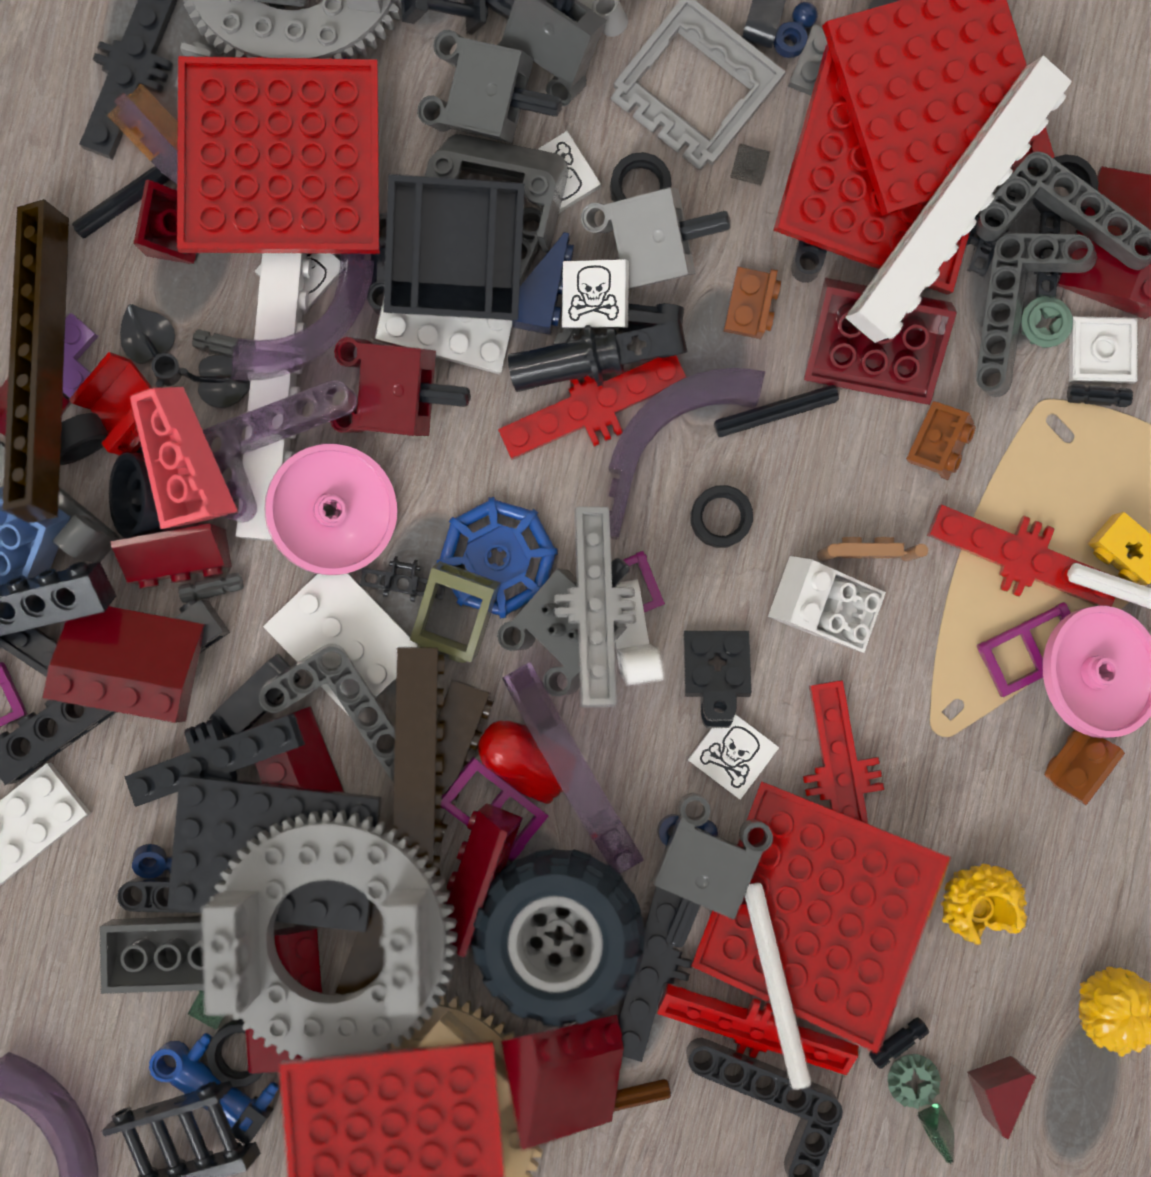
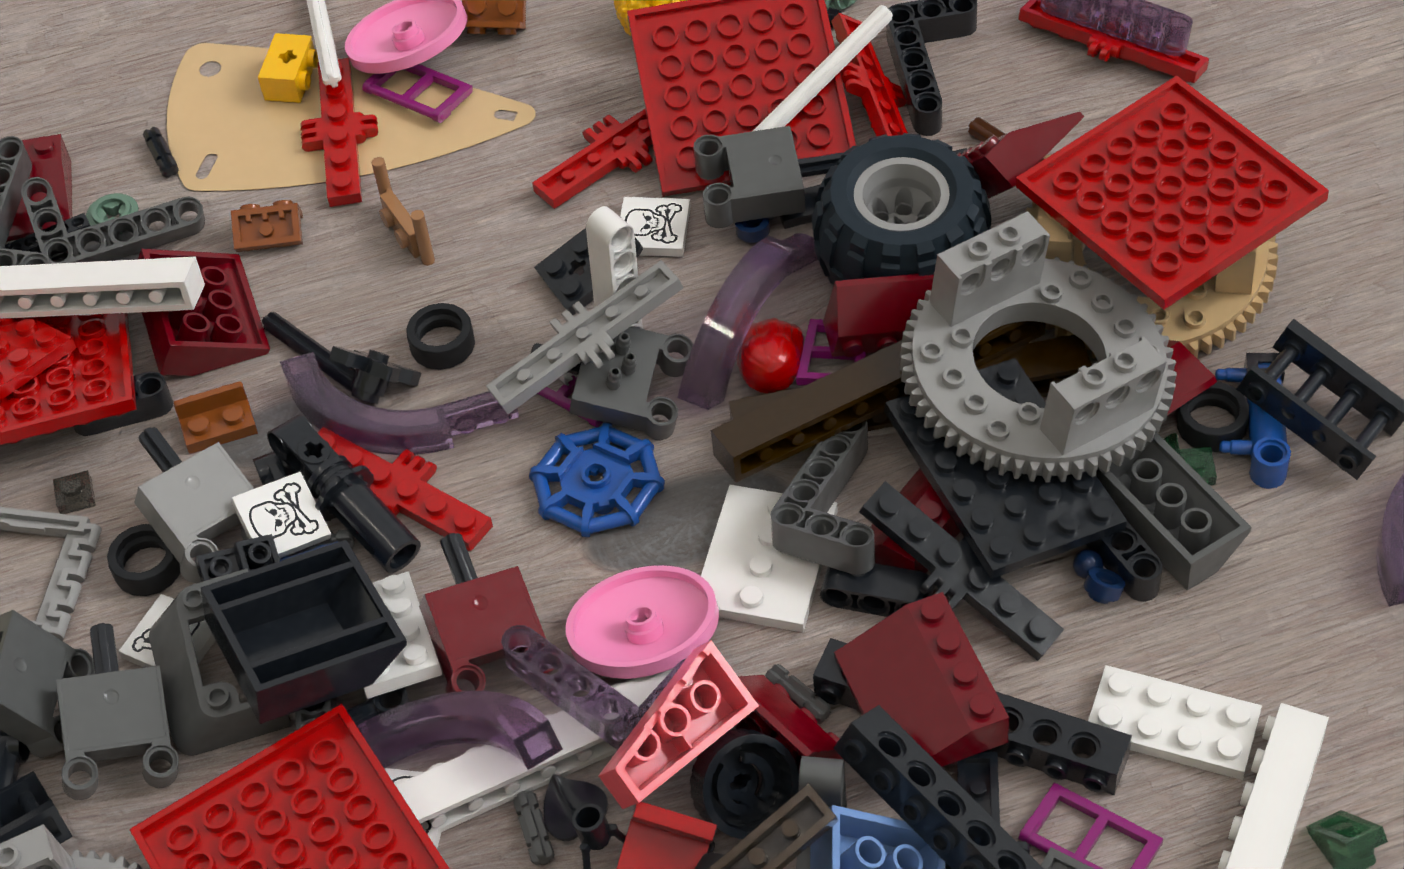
camera: 115 degrees left, 35 degrees down
black piece [359,556,445,602] -> none
olive window [410,561,501,663] -> none
white slope [768,556,886,653] -> none
white tile [1069,316,1137,384] -> none
none -> black slope [195,534,280,582]
none -> black plant [329,346,422,404]

